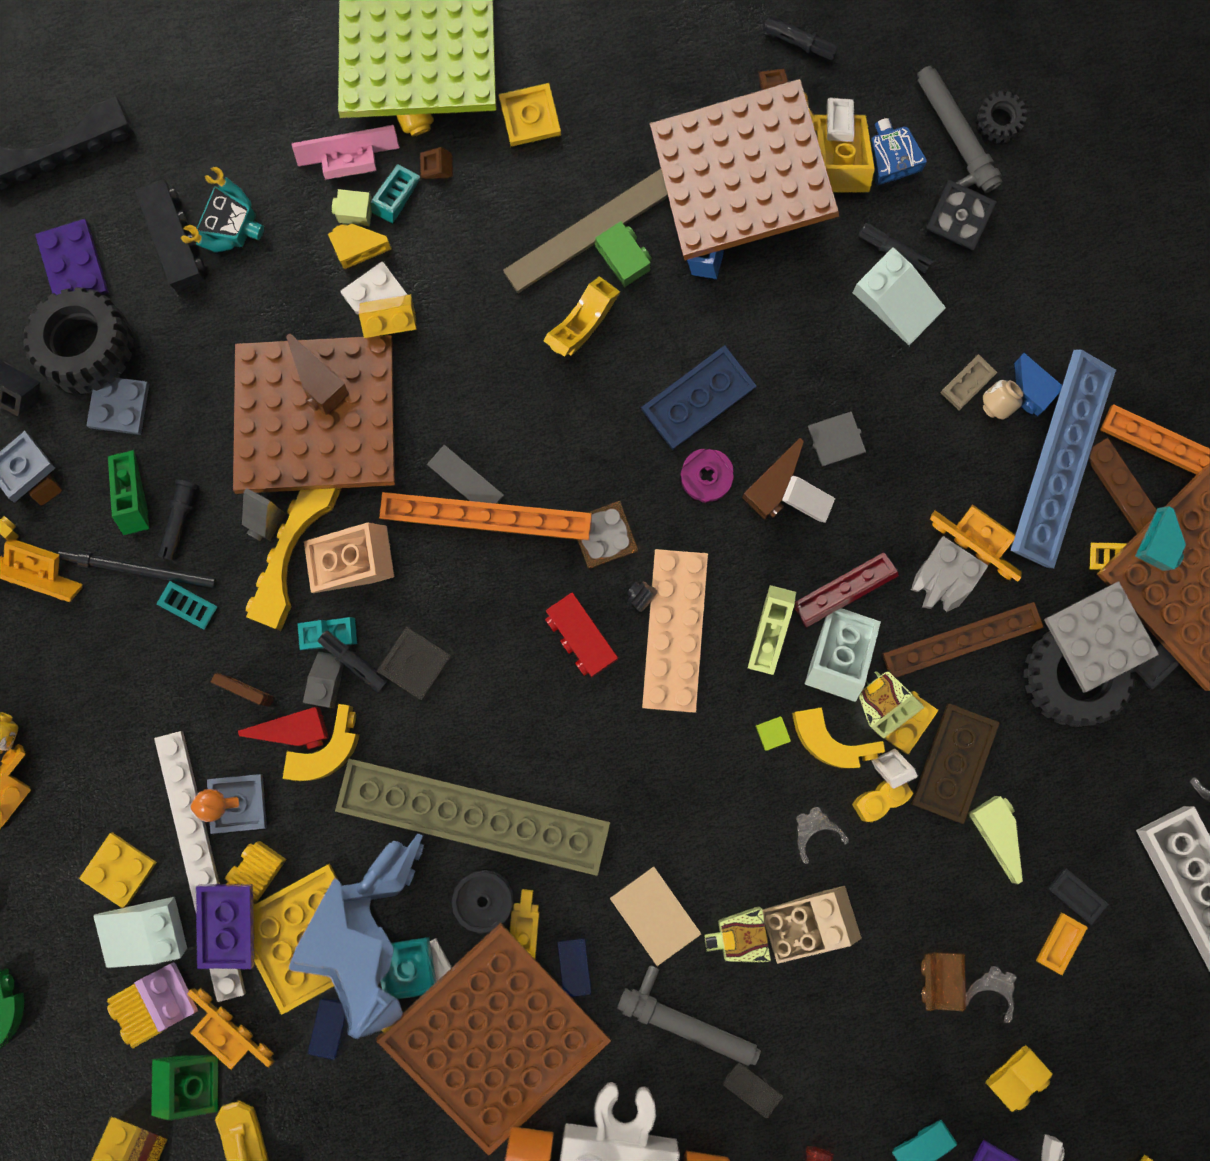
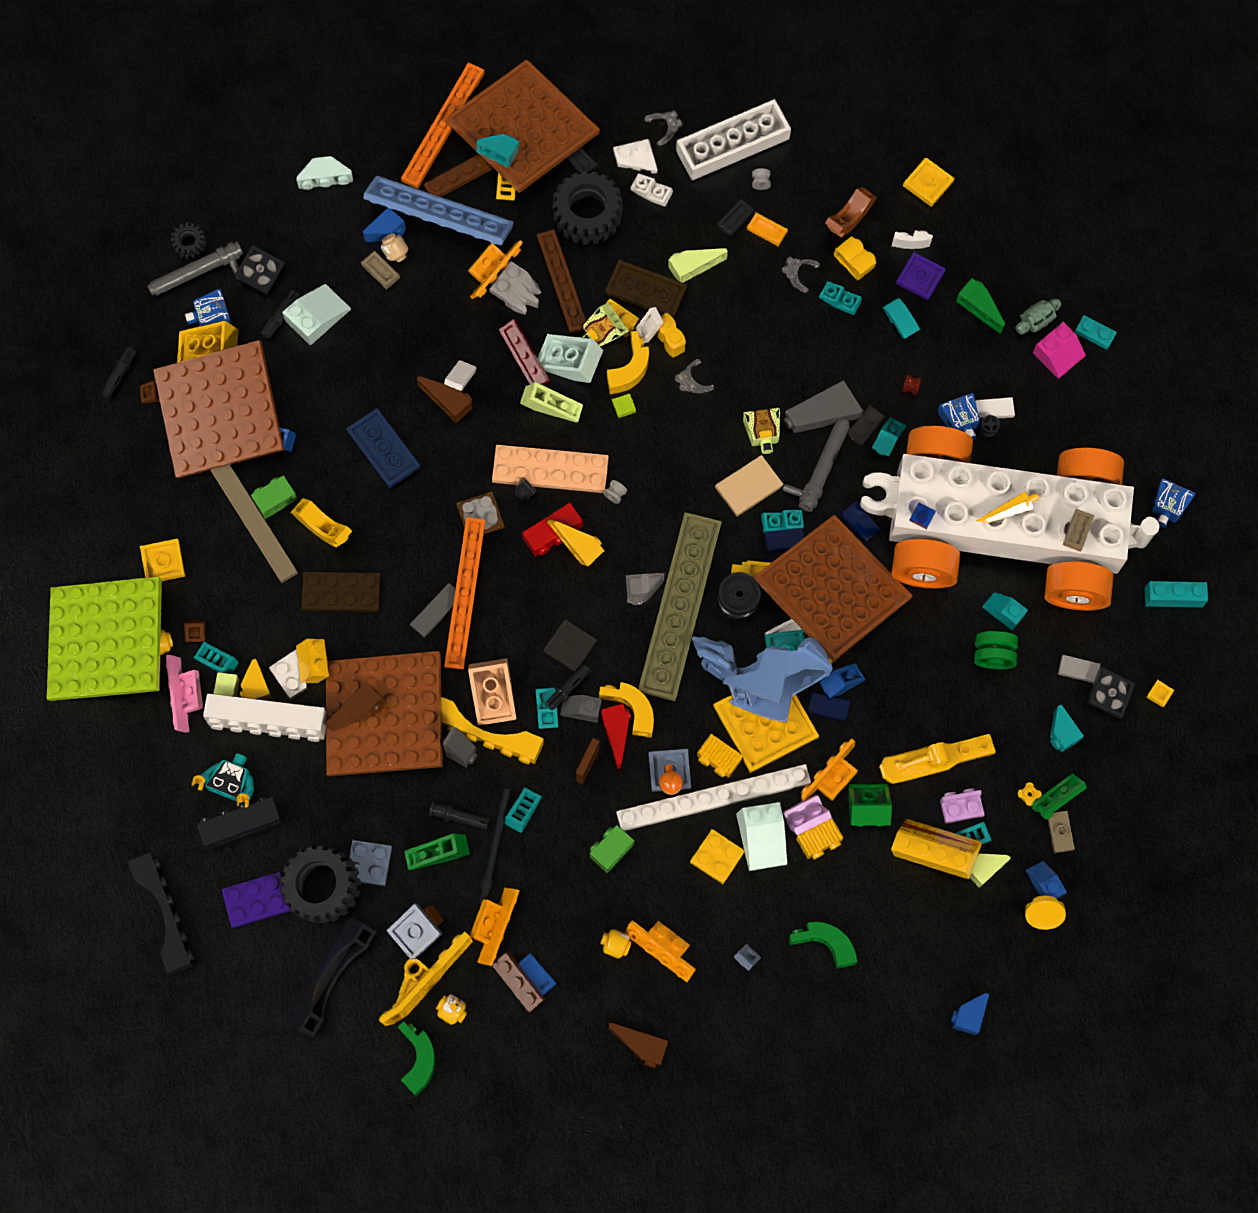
camera: 95 degrees left, 10 degrees down
dark purple plate [196,884,254,969] -> none
magenta plate [681,449,734,503] -> none
tan slope [762,886,861,963] -> none
dark grey piece [808,411,866,467] -> none
white tile [827,98,854,142] -> none
clear orange bracket [921,952,966,1011] -> none
light grey plate [1044,582,1159,692] -> none
none -> white brick [203,694,328,742]
none -> light aqua slope [297,156,353,189]
none -> dark brown plate [301,572,381,612]
none -> yellow slope [547,519,604,566]
none -> bright green brick [590,825,634,873]
none -> light grey wheel [603,480,627,504]
none -> white wing [613,139,657,173]
none -> clear slope [626,573,664,605]
none -> white slope [630,174,673,206]
none -> light grey wheel [752,169,771,190]
none -> teal slope [761,510,804,533]
none -> dark grey slope [784,381,863,433]
none -> teal slope [819,281,862,315]
none -> blue slope [820,664,866,698]
none -> dark orange arch [825,187,877,238]
none -> clear blue tile [841,502,881,542]
none -> teal slope [872,417,906,456]

